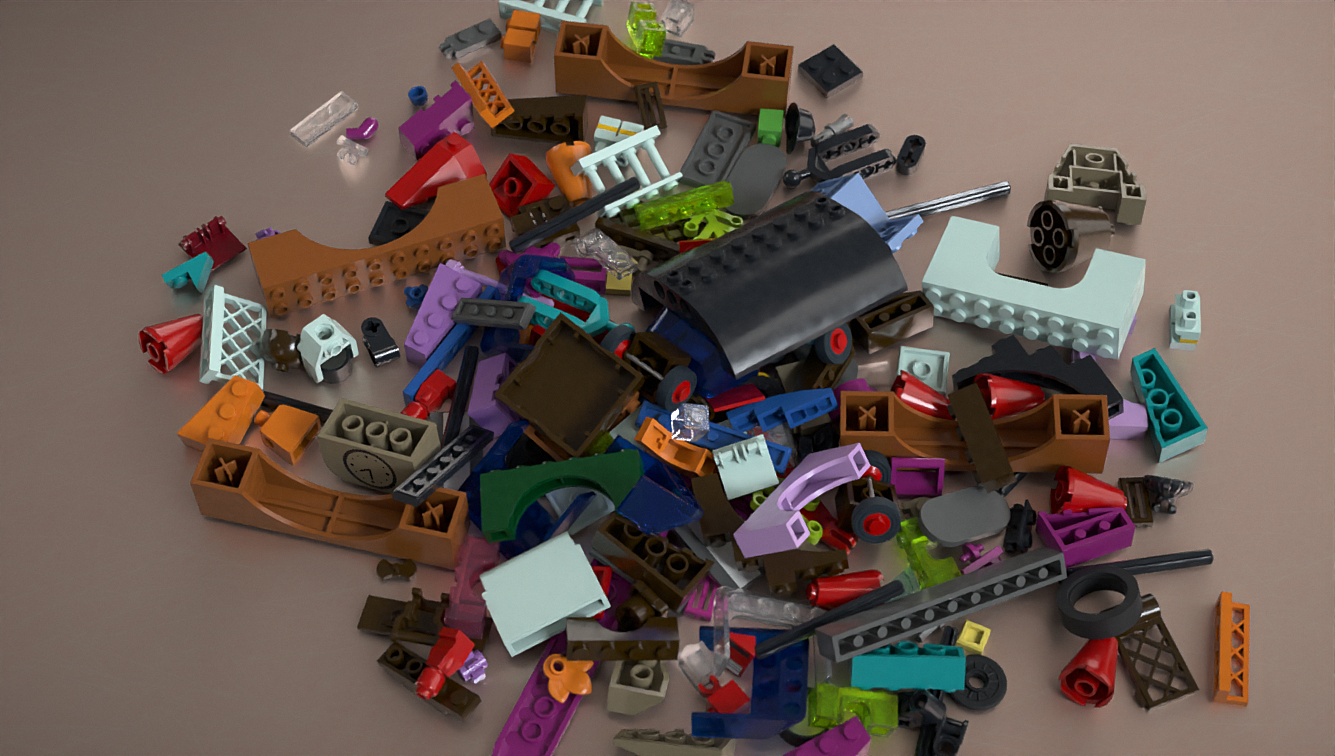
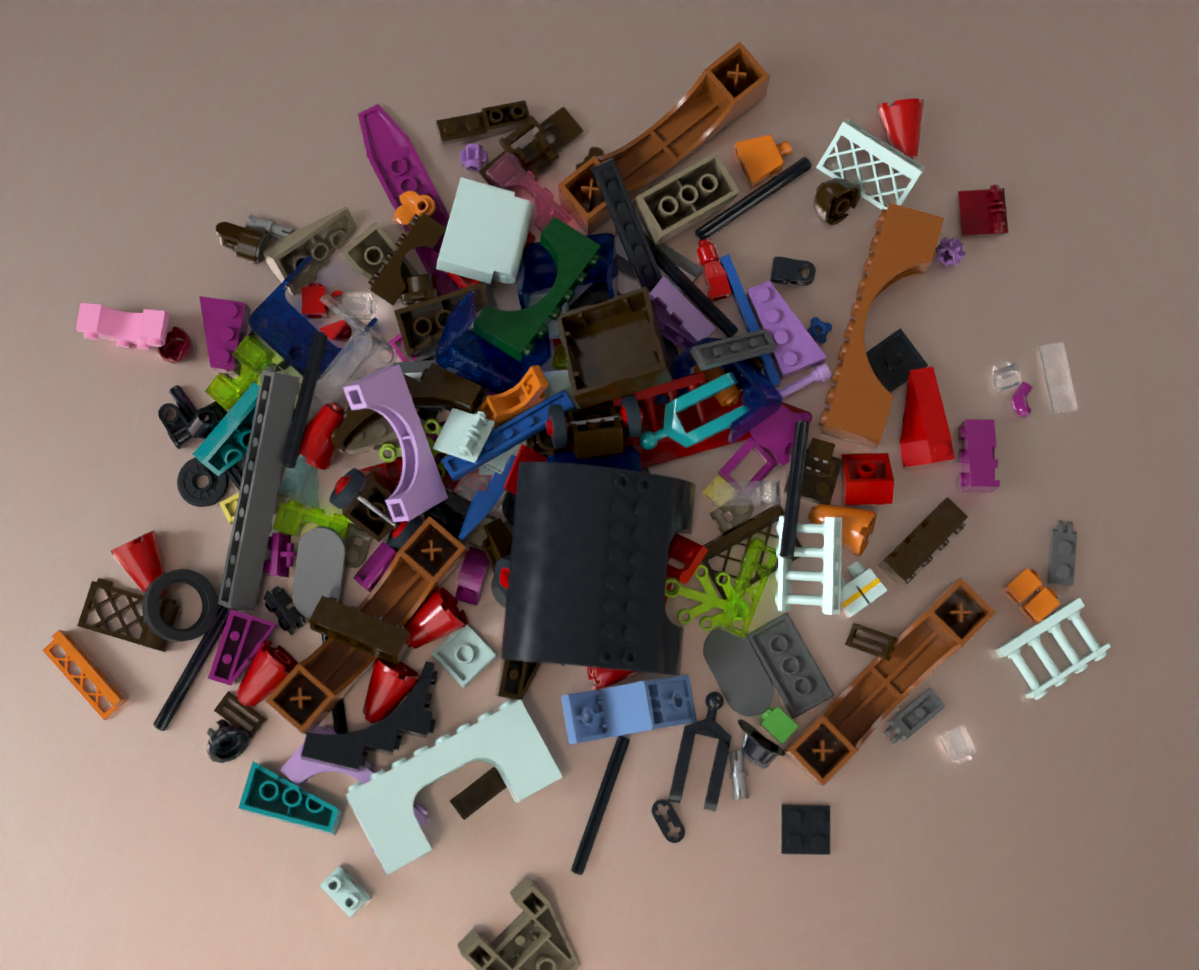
camera: 135 degrees right, 25 degrees up
teal slope [162,252,214,293] -> none
orange wedge [176,375,265,452] -> none
light aqua piece [297,314,359,384] -> none
blue hinge [408,86,428,106] -> none
red piece [414,627,475,701] -> none
orange fence [451,61,514,128] -> none
clear neon green arch [626,1,667,58] -> none
clear brick [671,403,709,442] -> none
dark brown cone [1027,199,1115,273] -> none

